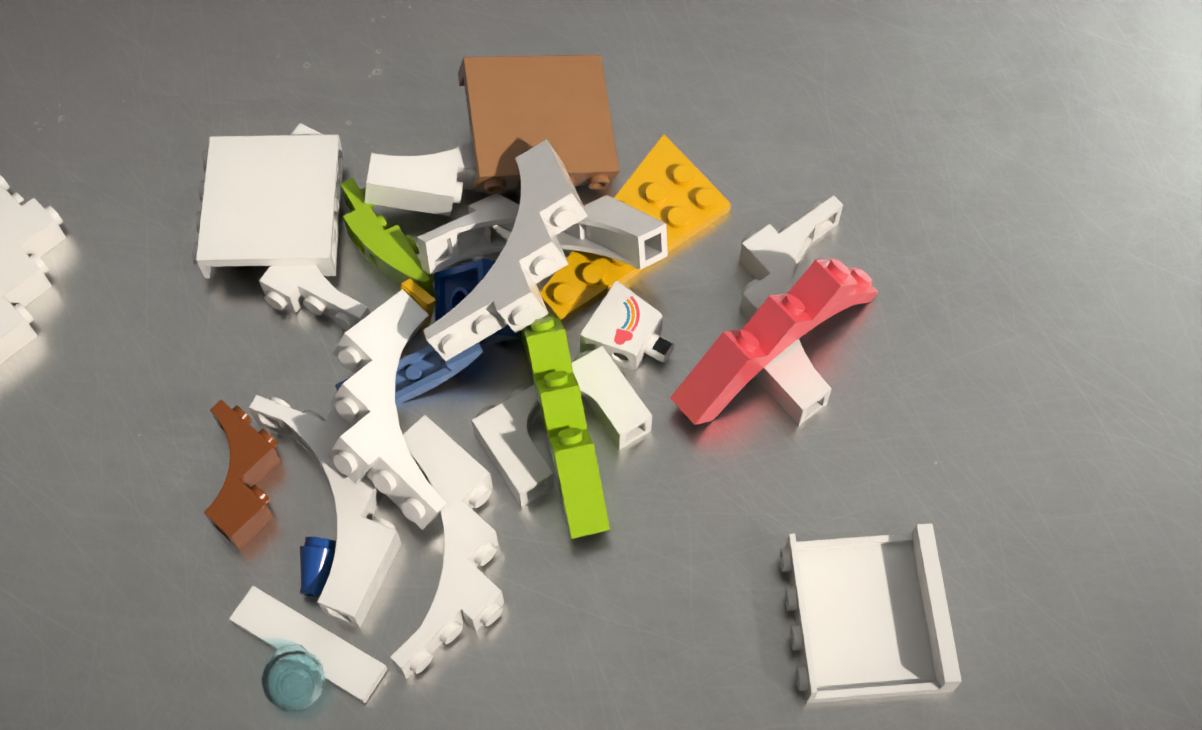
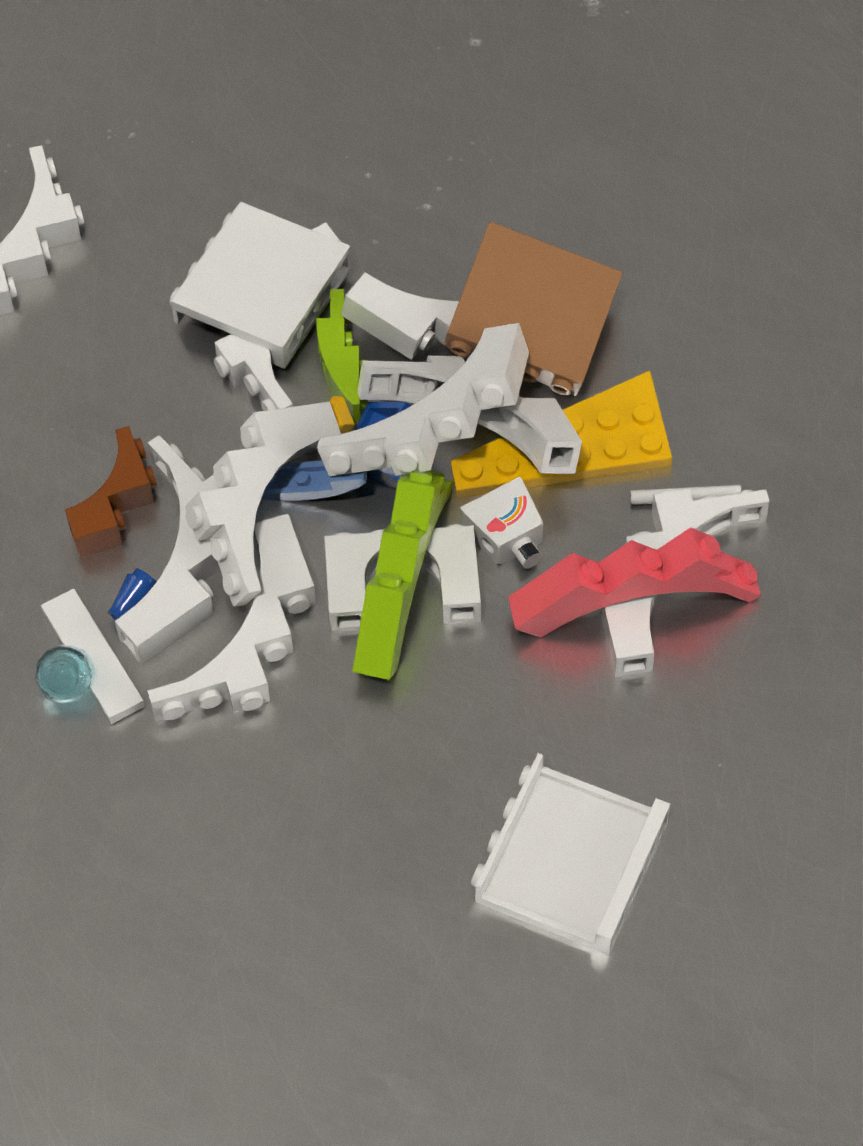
camera: 30 degrees right, 5 degrees down
none -> white bar [630,485,741,505]

